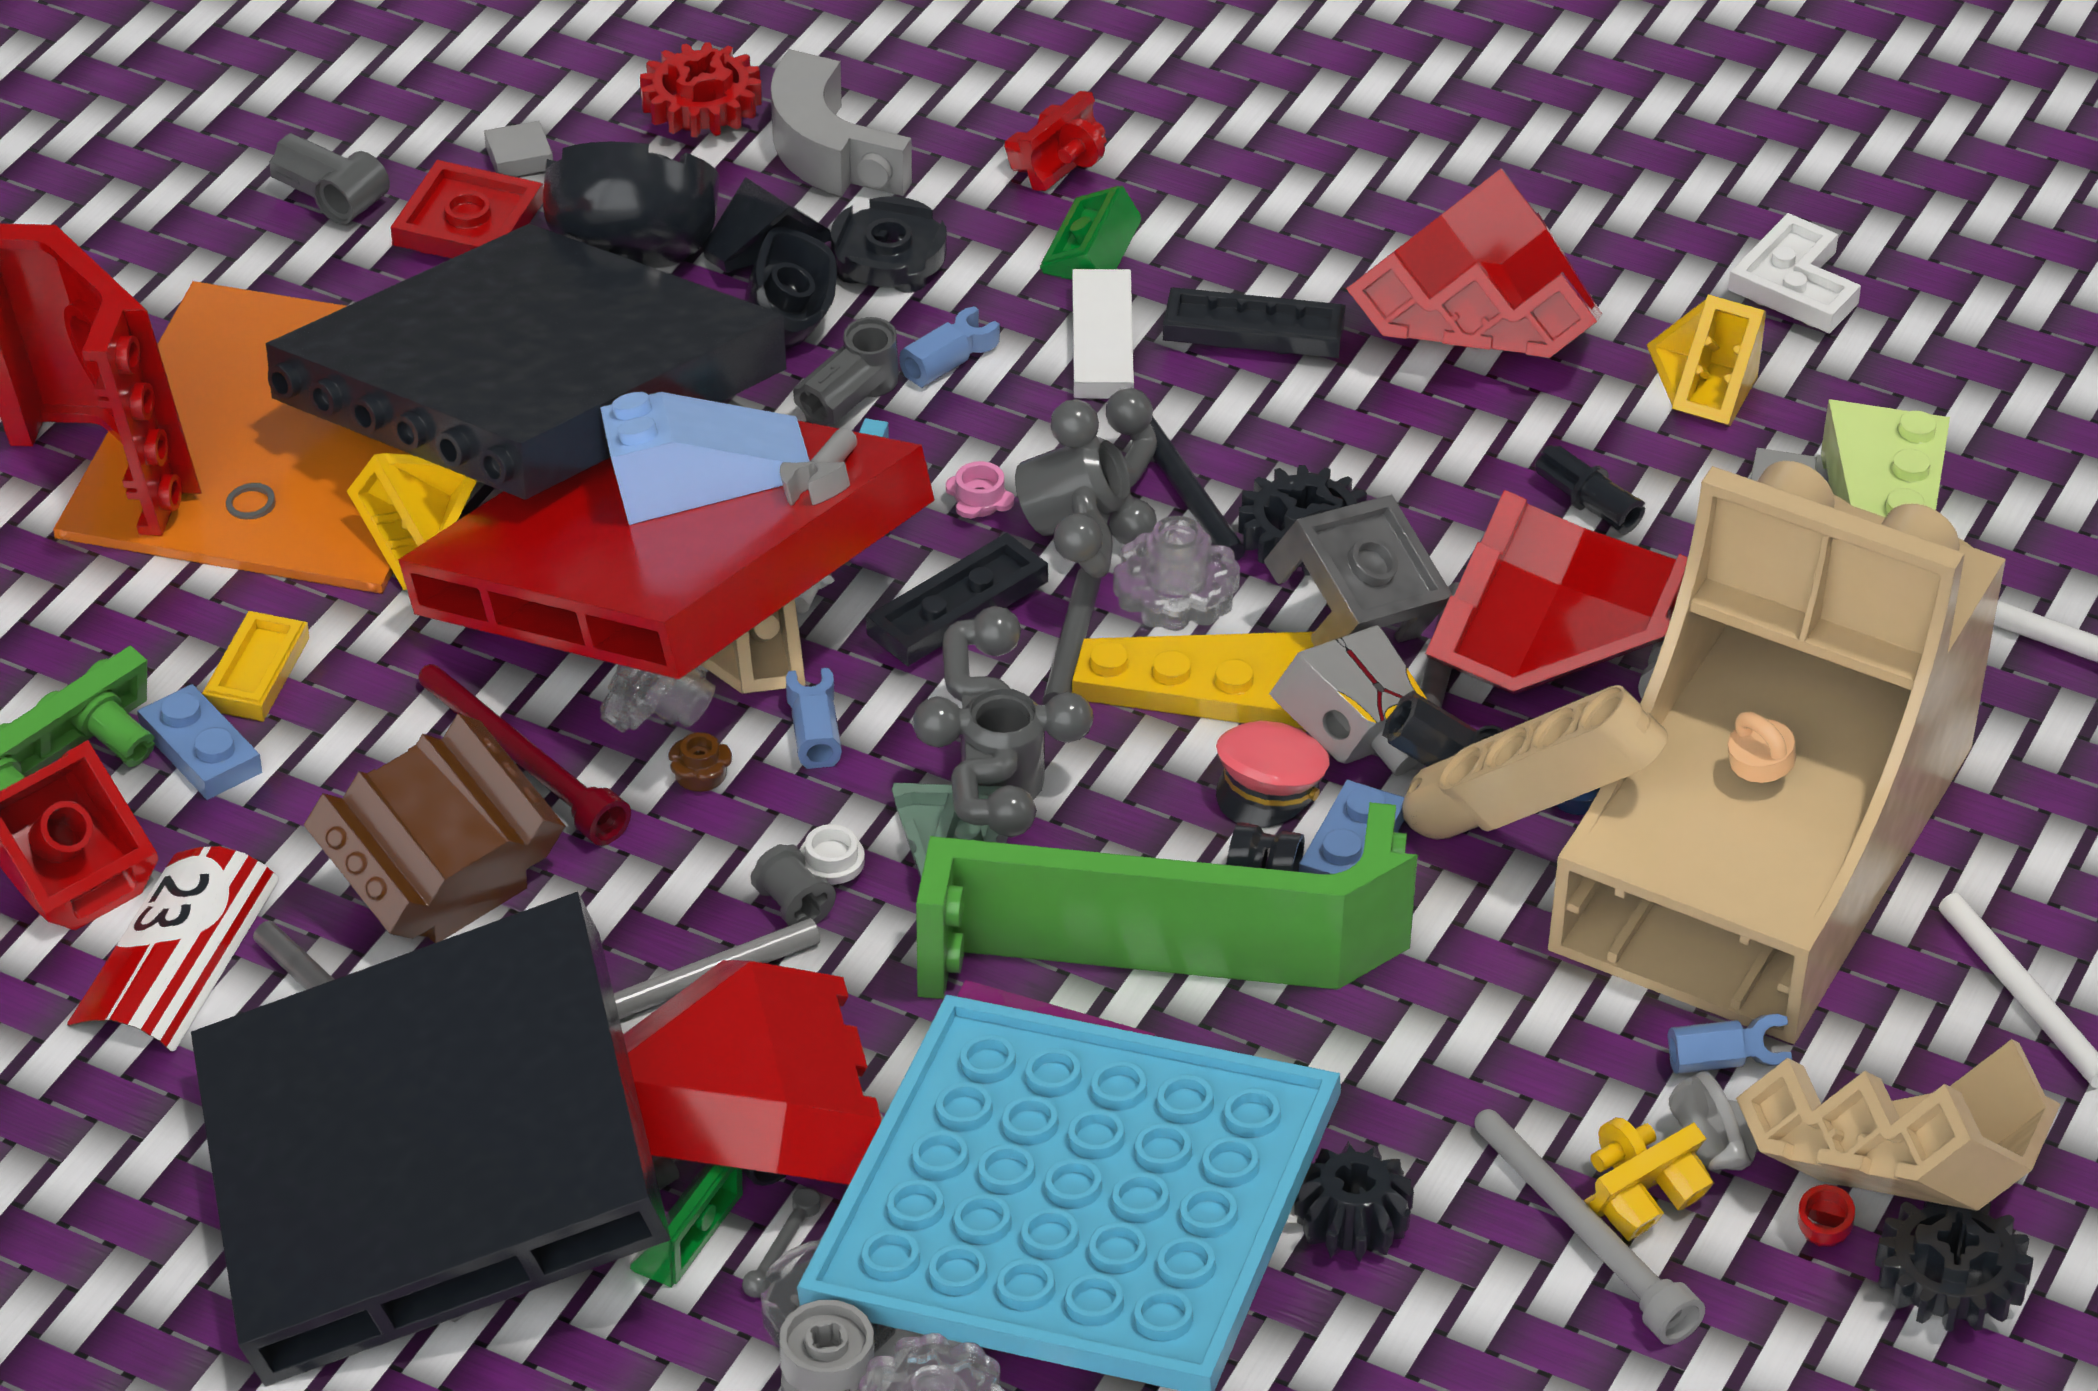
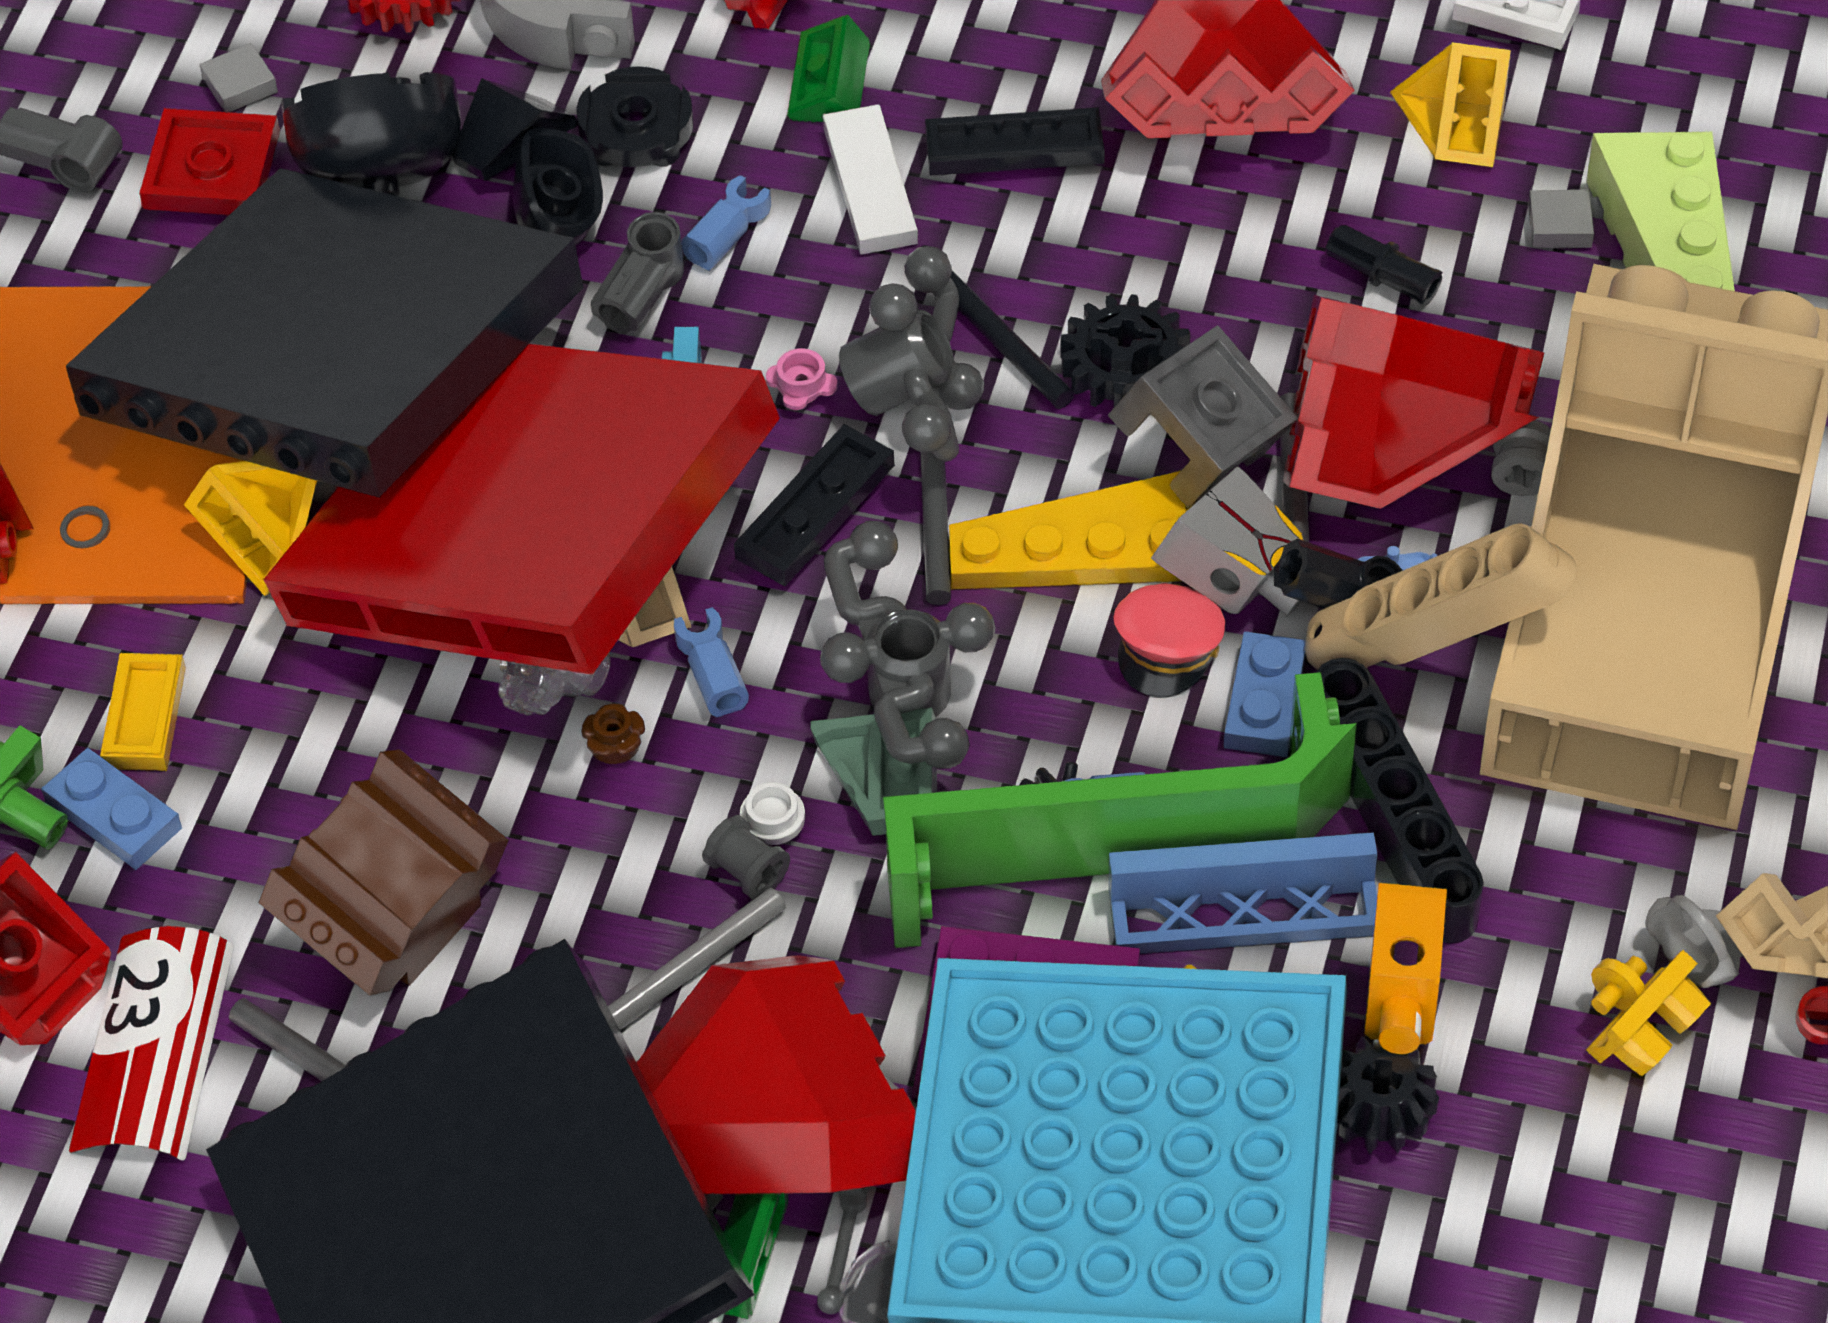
camera: 10 degrees left, 10 degrees up
dark red piece [418,664,631,846] -> none
light blue slope [600,392,810,525] -> none
light grey bar [780,428,857,505] -> none
clear plant [1113,516,1240,631] -> none
black wheel [1226,821,1305,872] -> none
light grey piece [1474,1109,1705,1345] -> none
medium blue bar [1667,1014,1792,1074] -> none
light nougat tile [1728,712,1796,783] -> none
none -> medium blue fence [1108,832,1377,954]
none -> black beam [1316,658,1484,944]
none -> light orange torso [1364,883,1447,1054]

